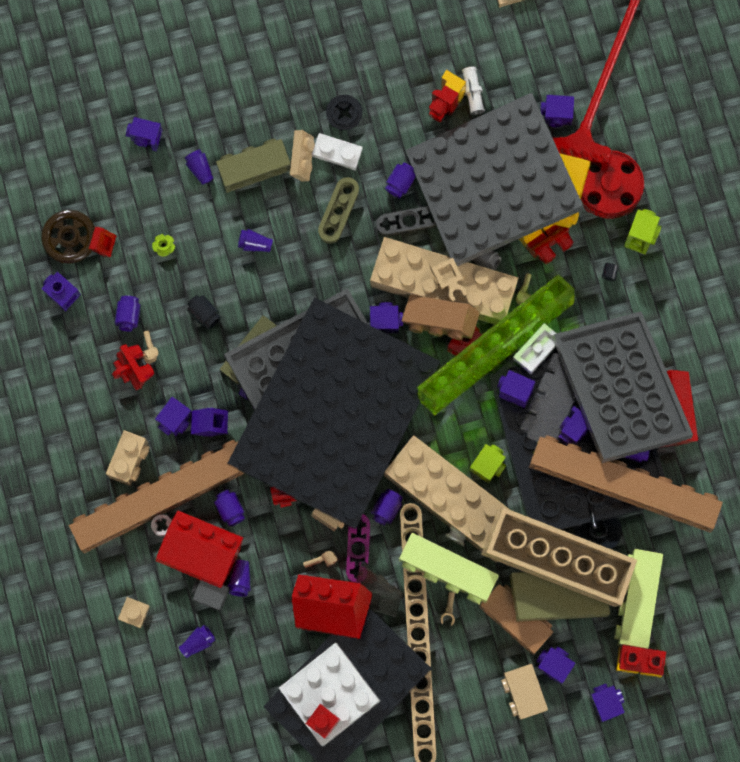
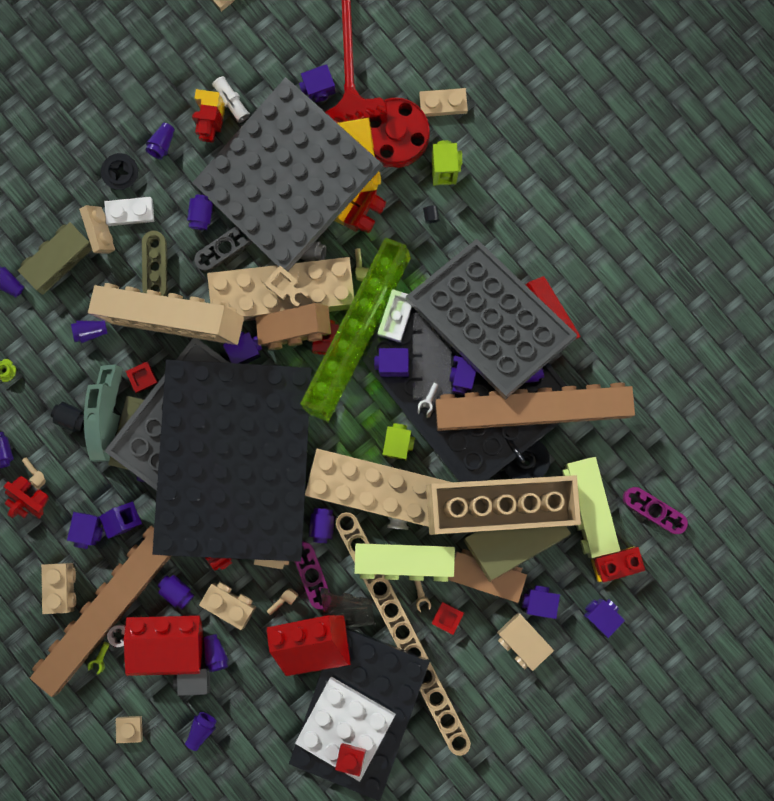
camera: 25 degrees left, 5 degrees up
none -> sand green slope [84,364,123,462]
none -> tan brick [88,283,244,345]
none -> lime hand [88,642,110,674]
none -> red plate [126,361,158,394]
none -> dark purple cone [145,123,175,159]
none -> tan brick [199,582,256,630]
none -> white hand [418,383,439,418]
none -> tan plate [419,88,468,117]
none -> red plate [431,602,464,635]
none -> magenta beam [623,487,688,534]

